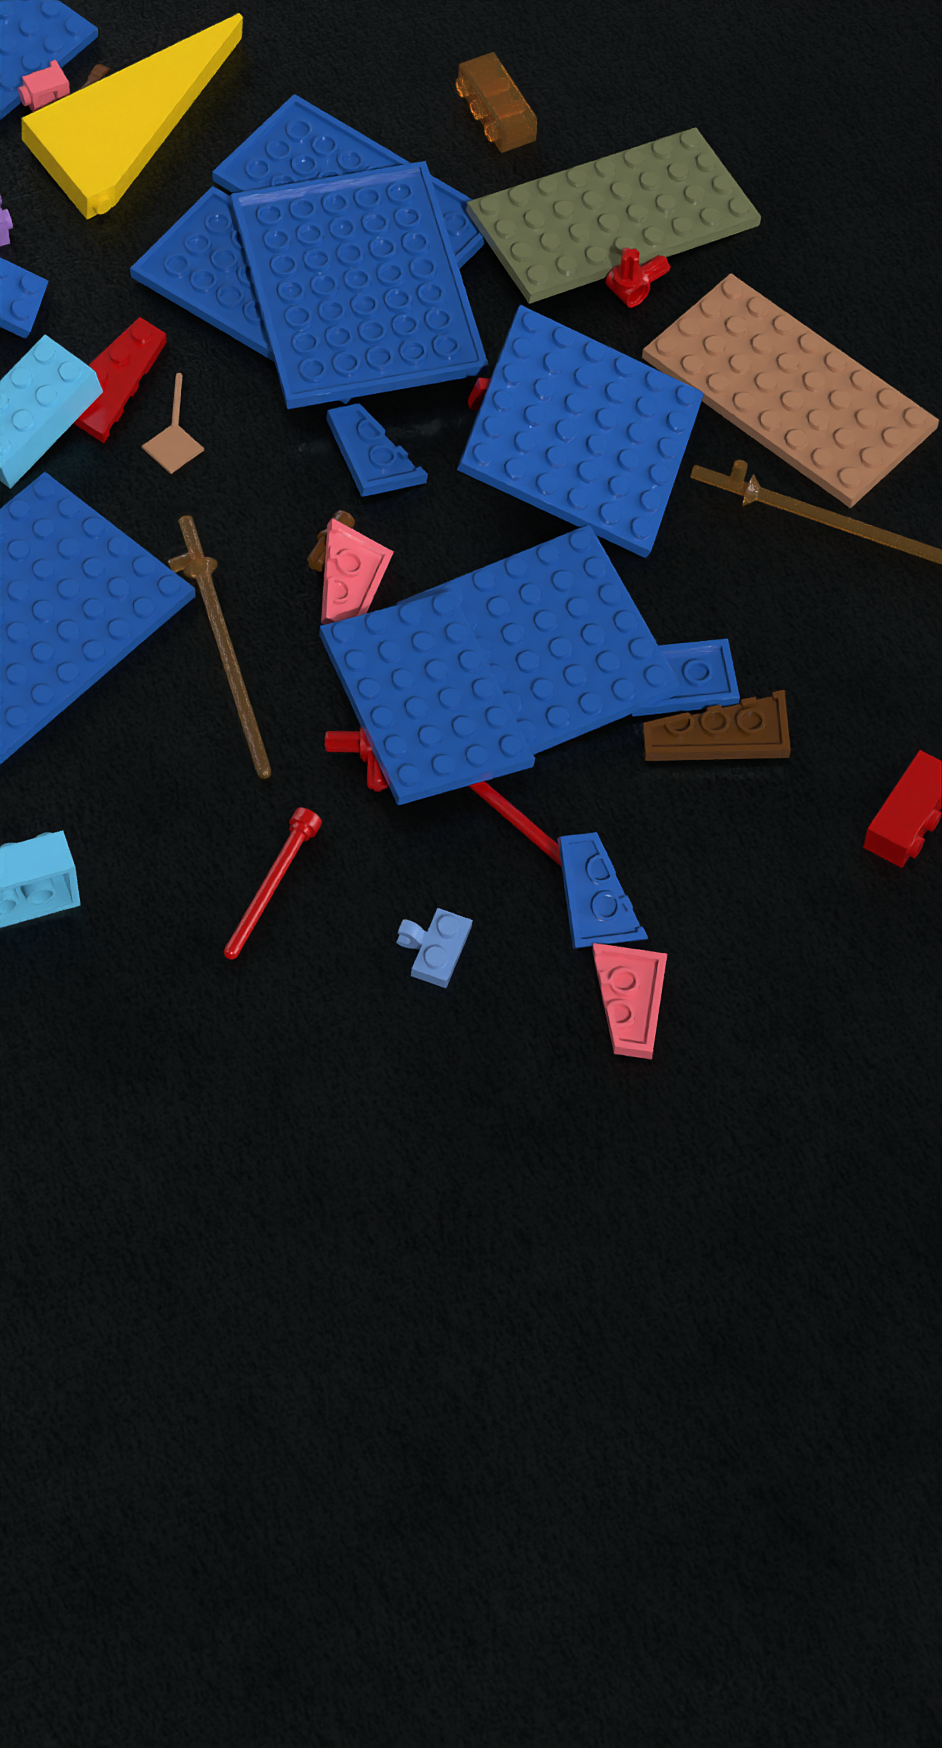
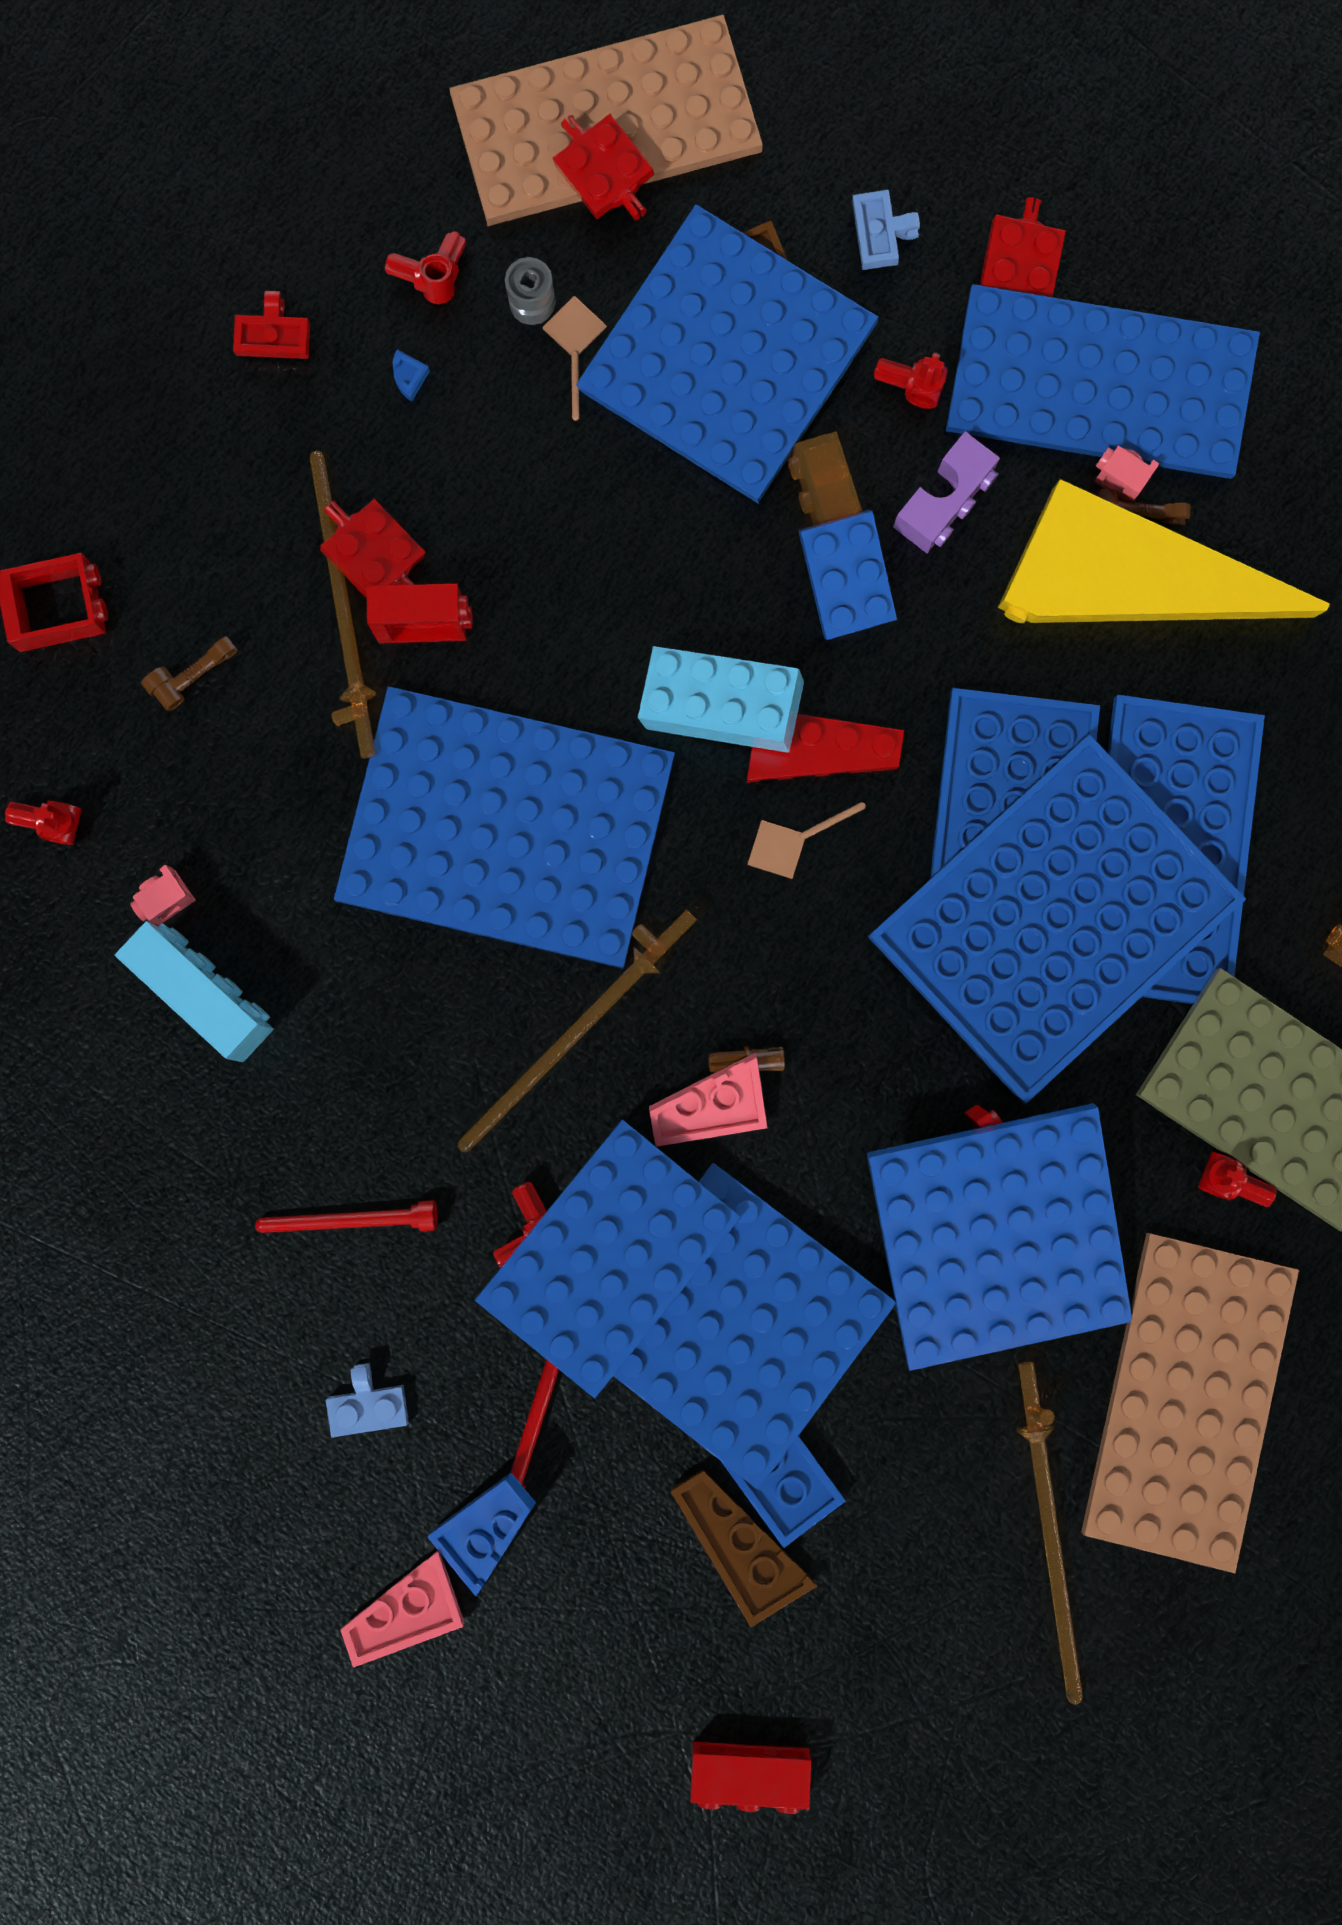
camera: 65 degrees right, 25 degrees up
blue wing [326,403,428,497] -> none

